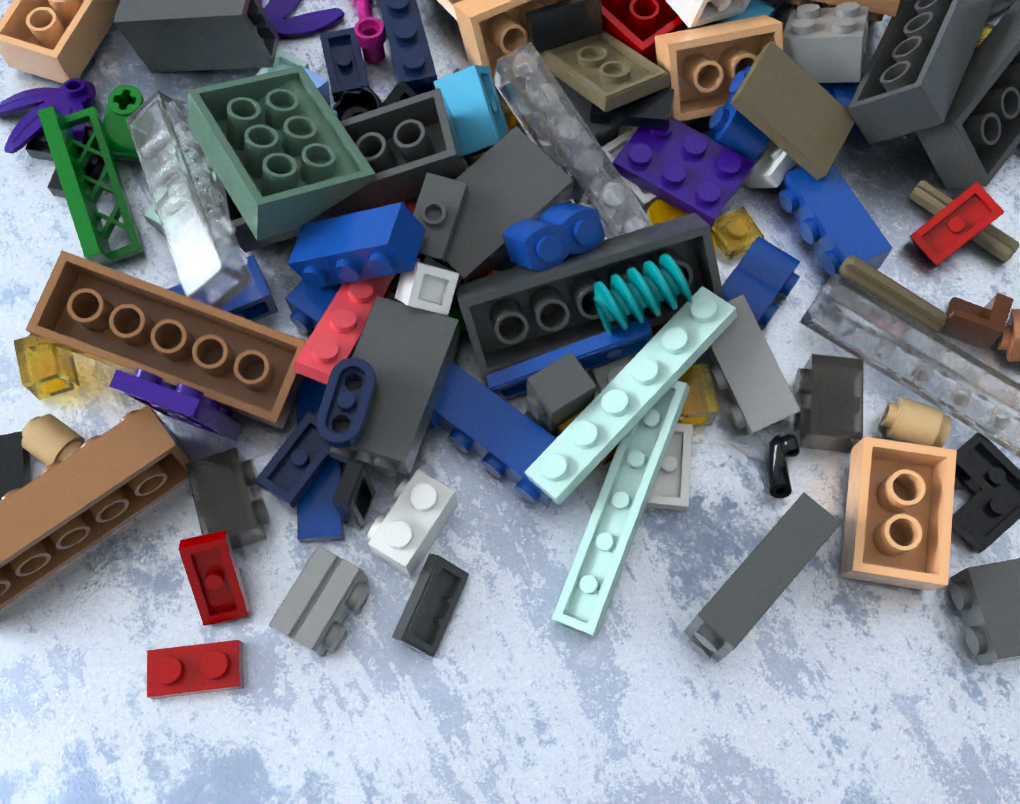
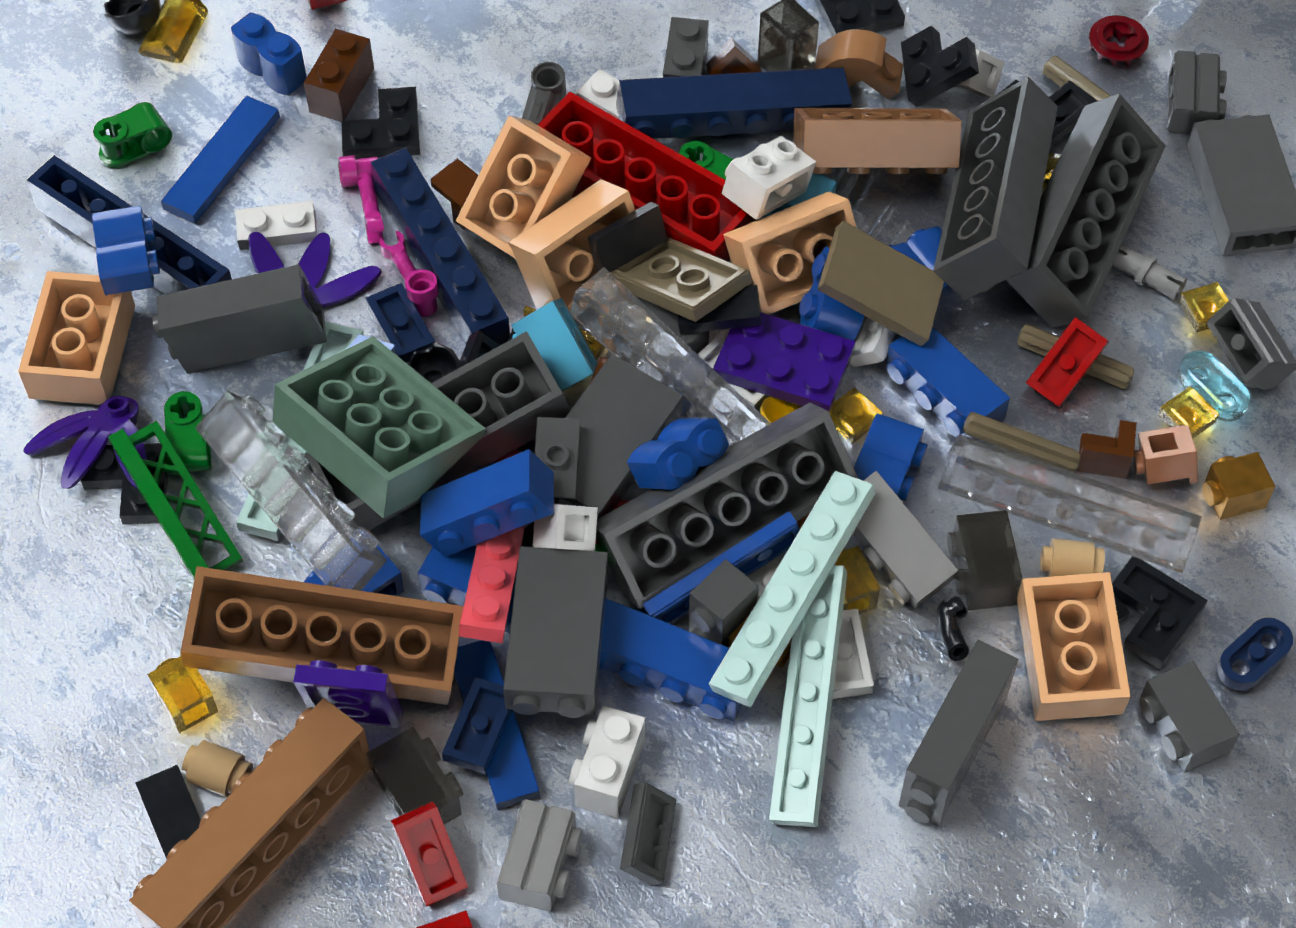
camera: 15 degrees left, 10 degrees down
dark blue plate [316,358,378,449] -> none
black tile [332,460,376,530] -> none
teal piece [593,253,692,336] -> none
light grey brick [783,2,869,83] -> none

